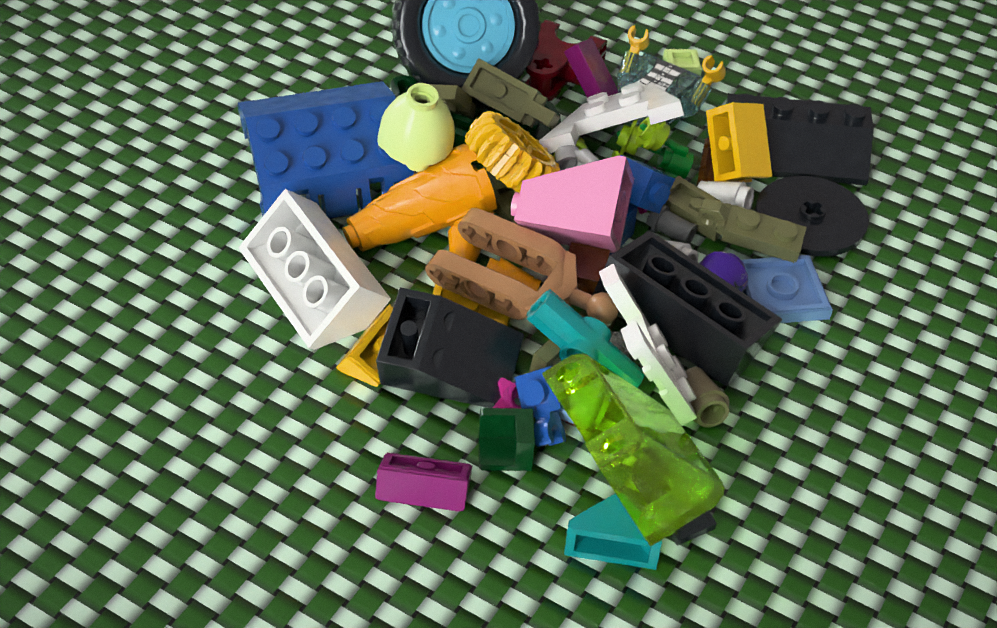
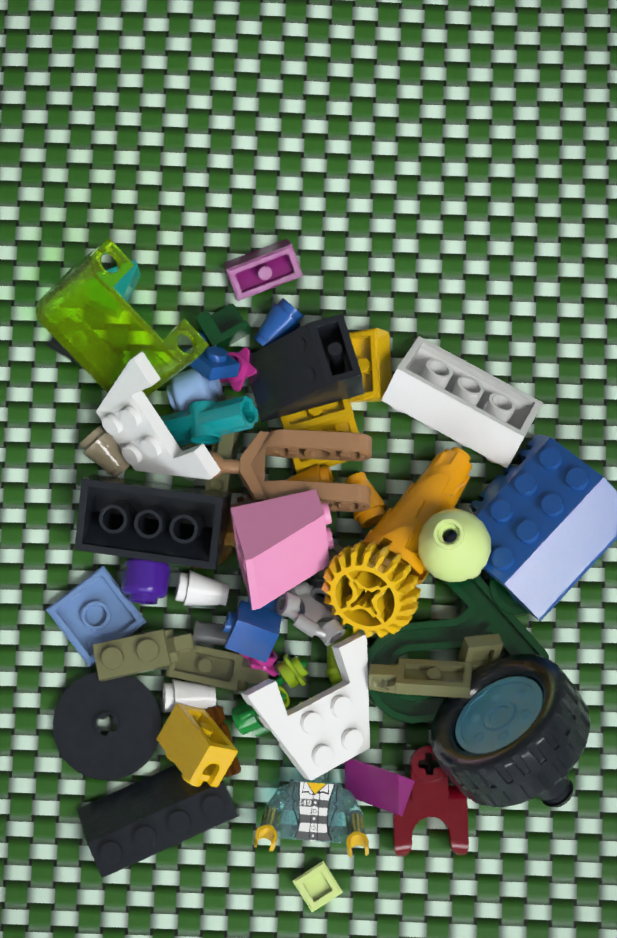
camera: 155 degrees right, 35 degrees up
none -> blue cone [253,298,304,347]

